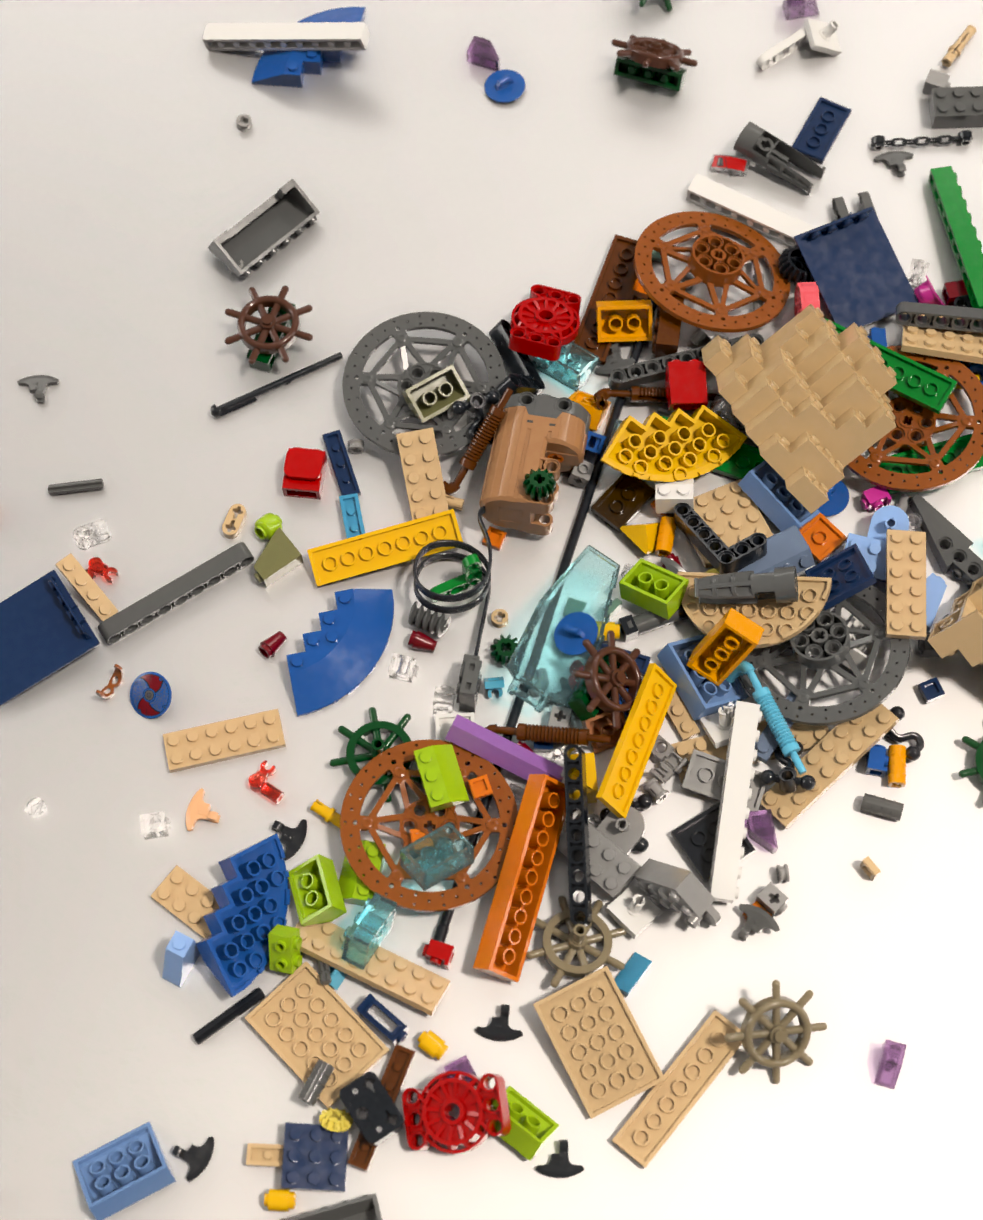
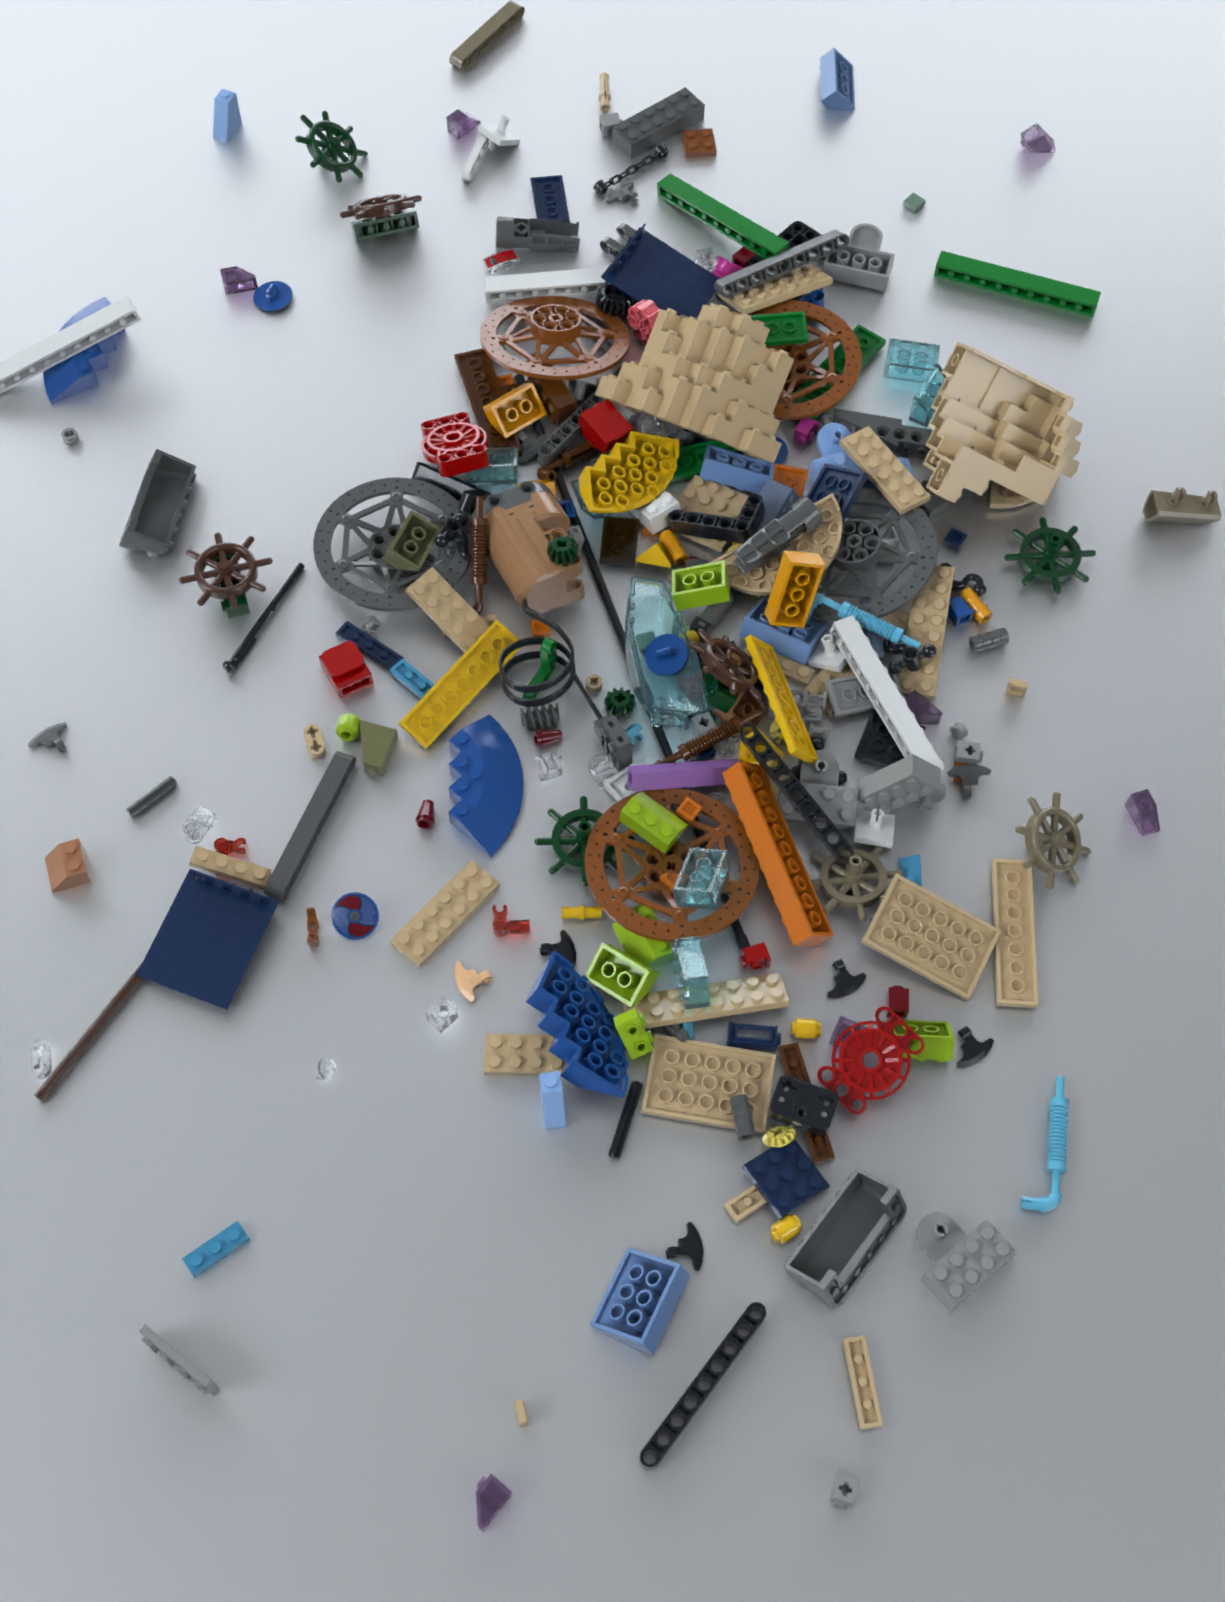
camera: 40 degrees left, 5 degrees down
none -> dark red brick [886,986,909,1019]

